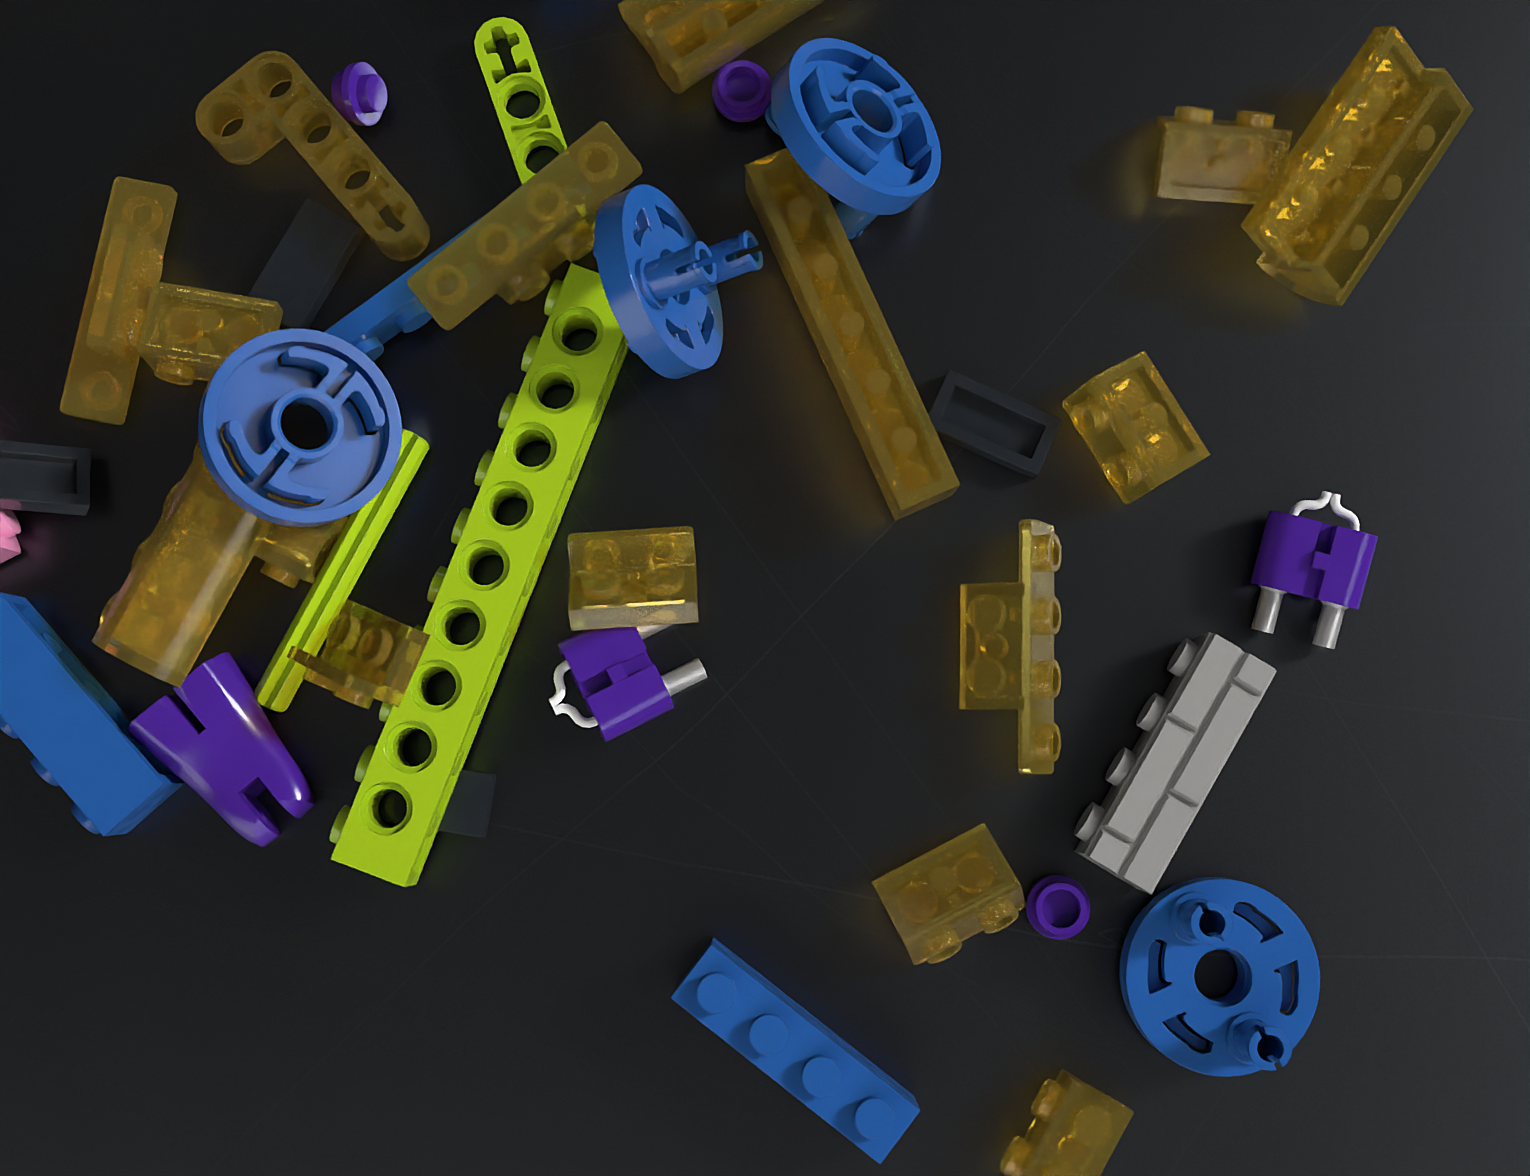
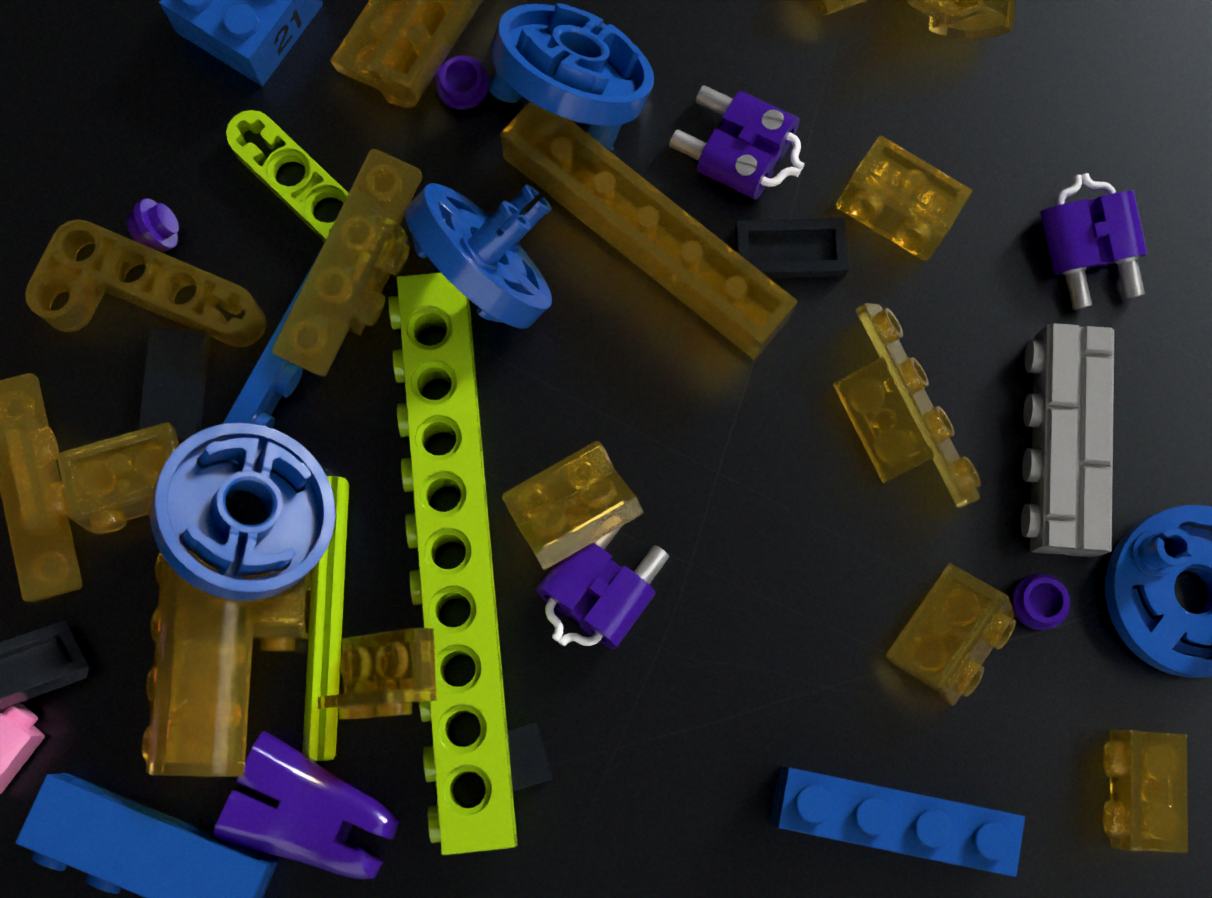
camera: 30 degrees left, 5 degrees down
none -> dark purple piece [669,85,805,200]

